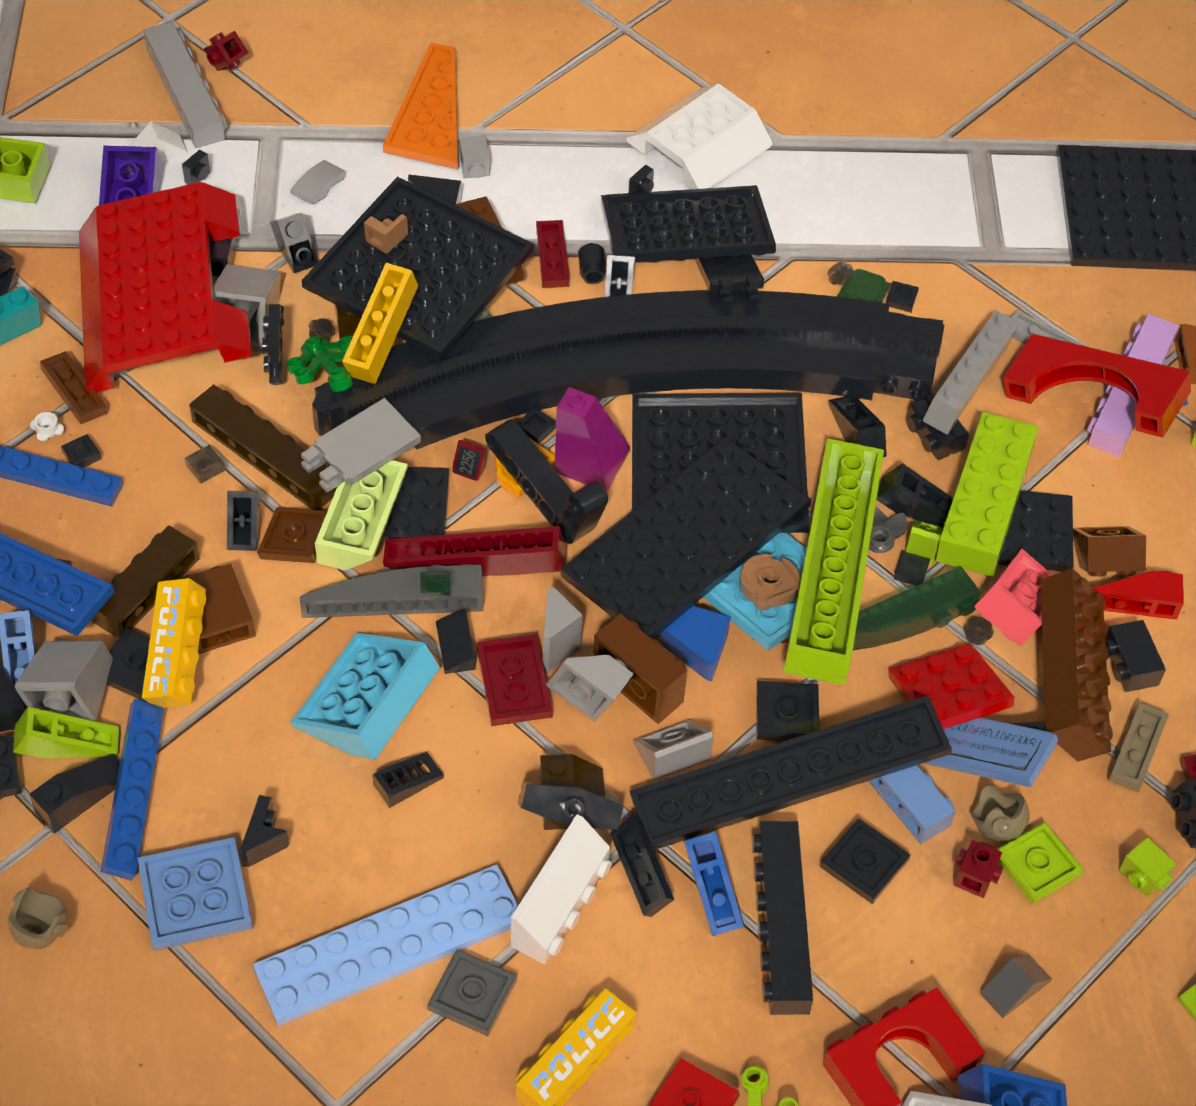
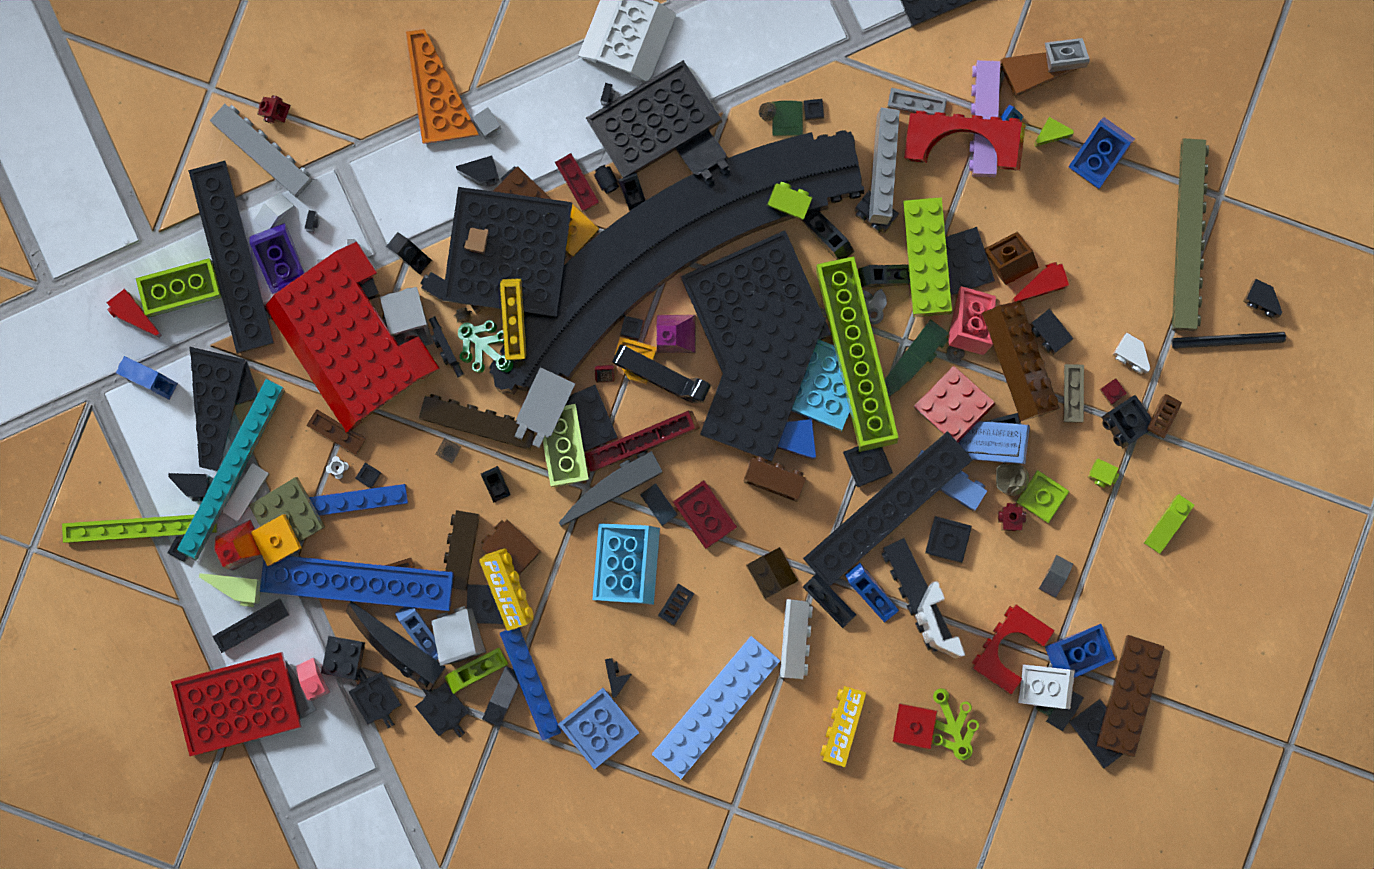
camera: 20 degrees left, 30 degrees up
dark tan cap [8,887,68,949] -> none
reddish brown plate [257,507,328,563] -> none
light grey slope [290,160,345,204] -> none
clear green slope [420,572,453,596] -> none
dark grey tile [427,949,517,1036] -> none
black piece [518,781,624,830] -> none
light grey slope [543,587,583,672] -> none
light grey slope [546,655,634,722] -> none
light grey slope [634,719,713,781] -> none
medium nougat plate [739,554,800,610] -> none
black tile [894,551,930,587] -> none
lime slope [906,520,944,565] -> none
none -> black plate [188,160,274,354]
none -> black brick [420,272,445,302]
none -> light orange plate [566,204,599,257]
none -> lime brick [767,182,812,220]
none -> white slope [916,582,965,658]

